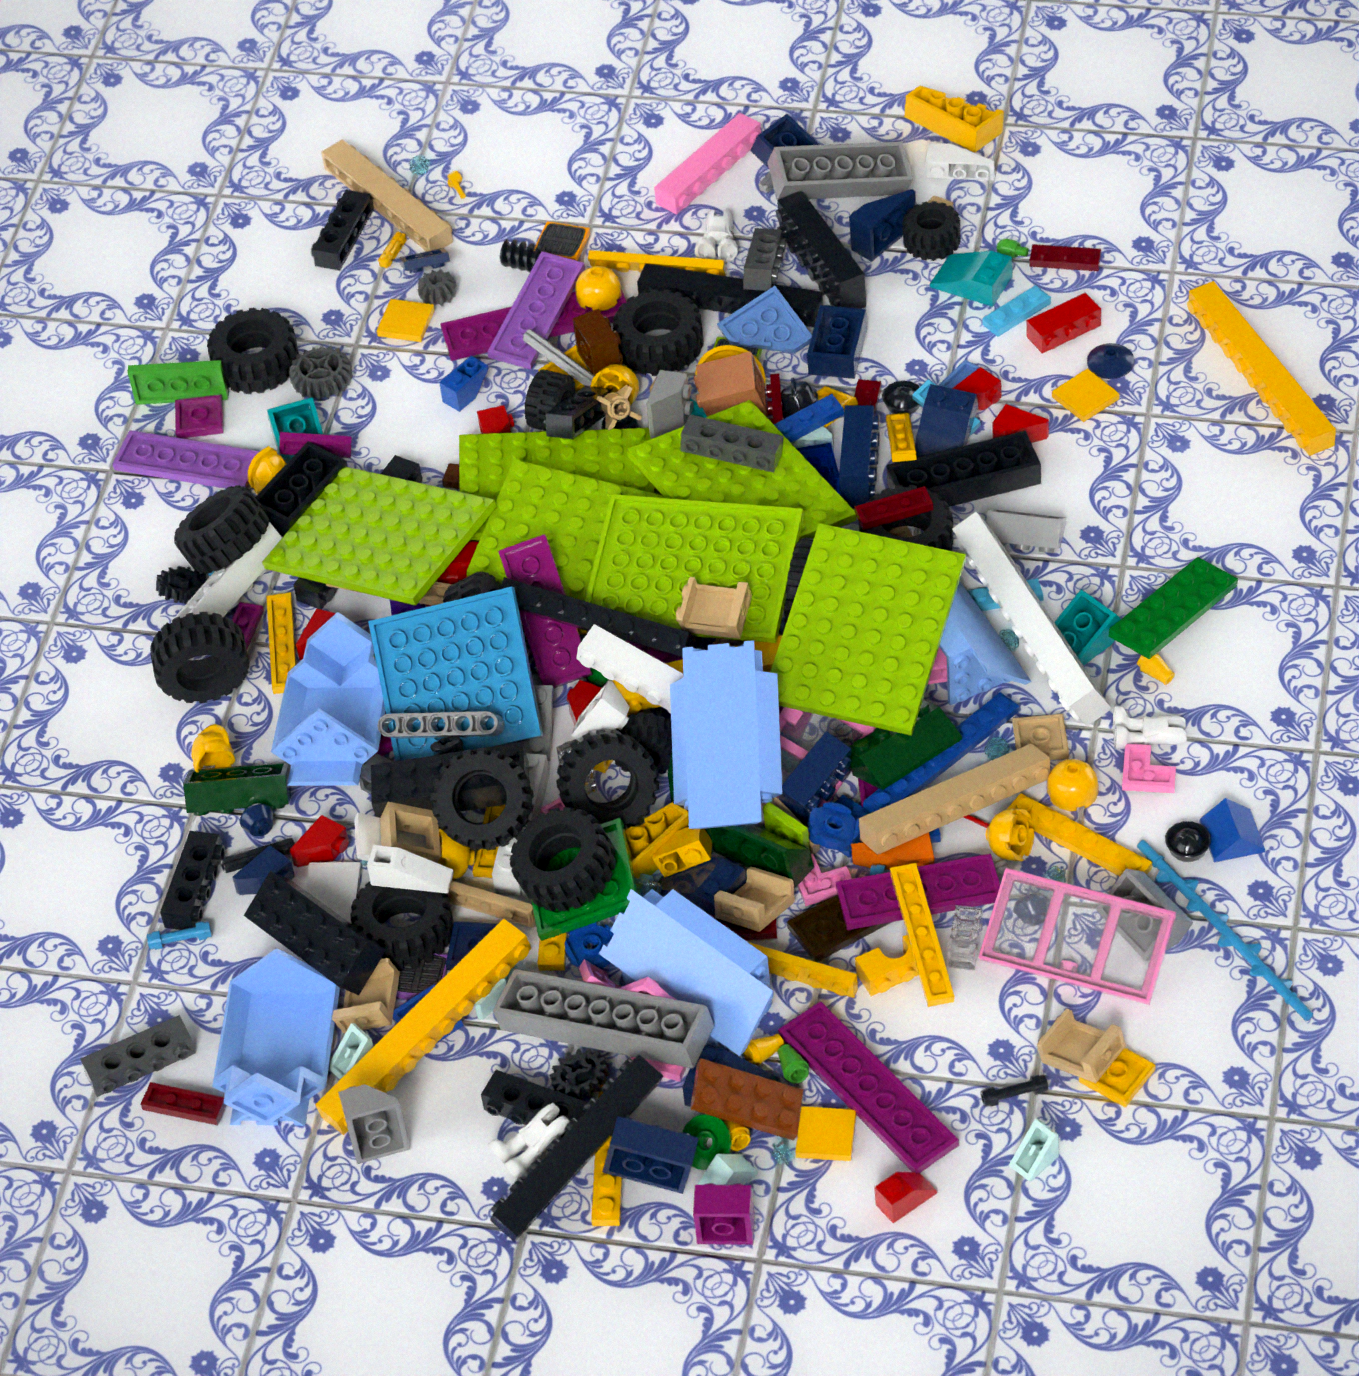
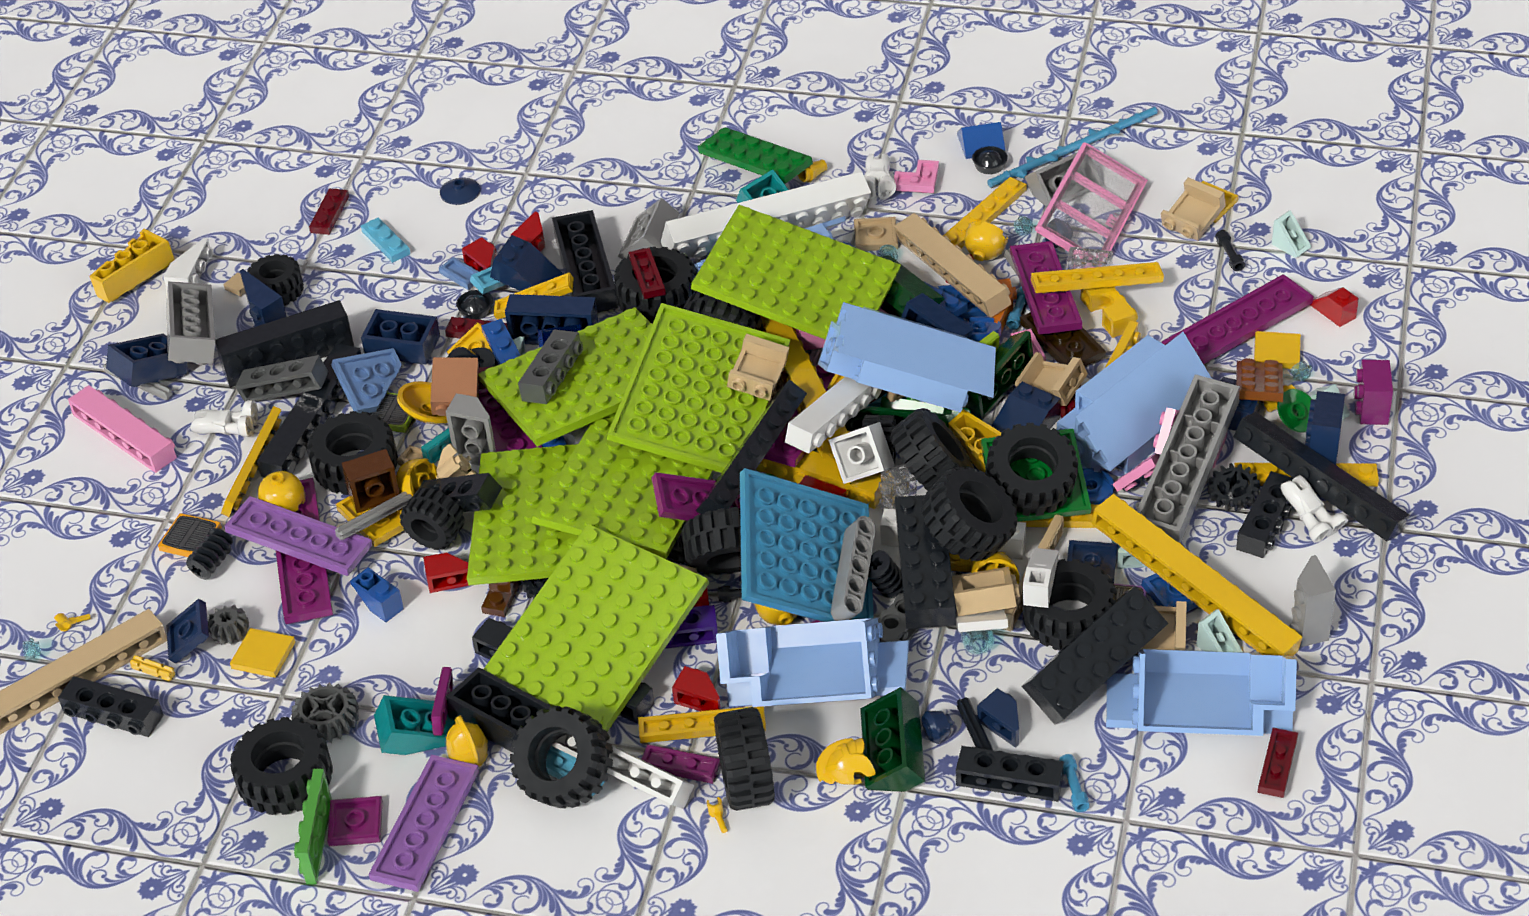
camera: 90 degrees left, 5 degrees down
dark grey brick [80,1015,196,1097] -> none
black gear [156,566,208,604] -> none
red slope [290,815,349,867] -> none
white tile [305,862,362,924] -> none
yellow slope [652,827,712,878] -> none
bright green cone [777,1044,809,1084] -> none
teal slope [930,251,1012,307] -> none
bright green cylinder [996,239,1029,259] -> none
red brick [1026,292,1101,353] -> none
yellow cylinder [1047,759,1099,811] -> none
yellow tile [1052,368,1119,422] -> none
yellow brick [1187,281,1336,456] -> none

